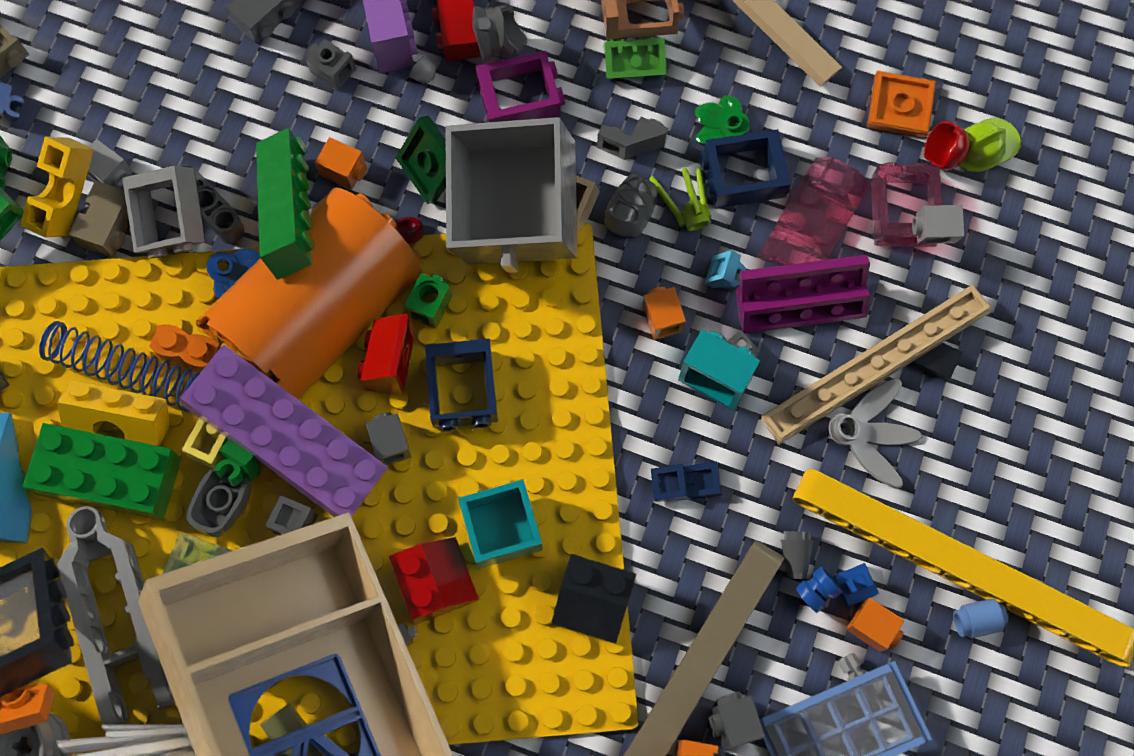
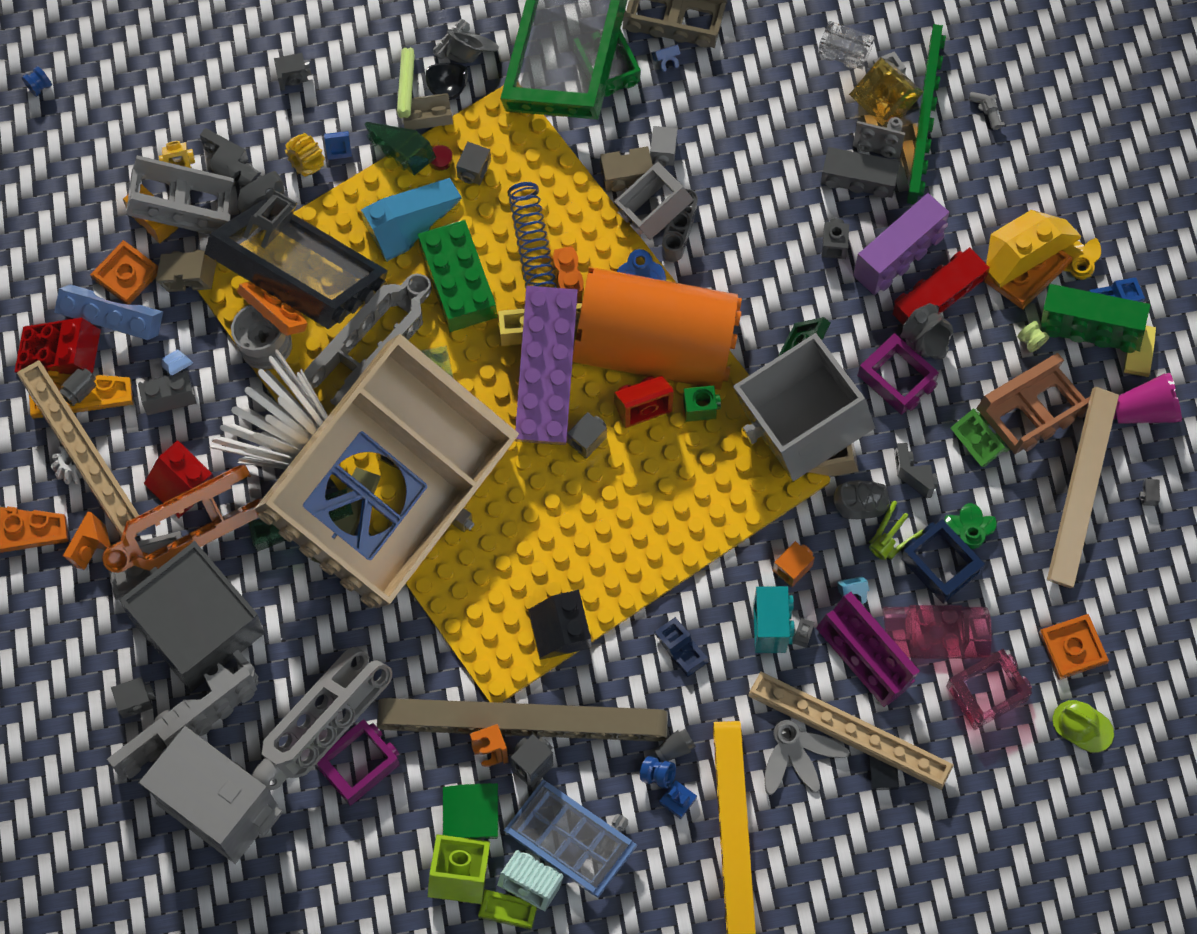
camera: 60 degrees right, 5 degrees down
yellow arch [20,136,94,238] -> none
yellow arch [57,380,170,446] -> none
dark grey piece [187,469,252,538] -> none
green tile [215,440,261,486] -> none
green brick [256,128,314,280] -> none
dark grey brick [266,495,318,535] -> none
orange brick [315,137,367,190] -> none
red slope [389,537,479,625] -> none
dark red tile [395,217,423,244] -> none
light grey hinge [410,56,435,83] -> none
dark blue window [425,338,498,432] -> none
teal piece [458,479,543,569] -> none
orange brick [846,597,905,652] -> none
light grey brick [912,205,964,244] -> none
red hair [923,121,970,171] -> none
medium blue brick [953,598,1008,639] -> none

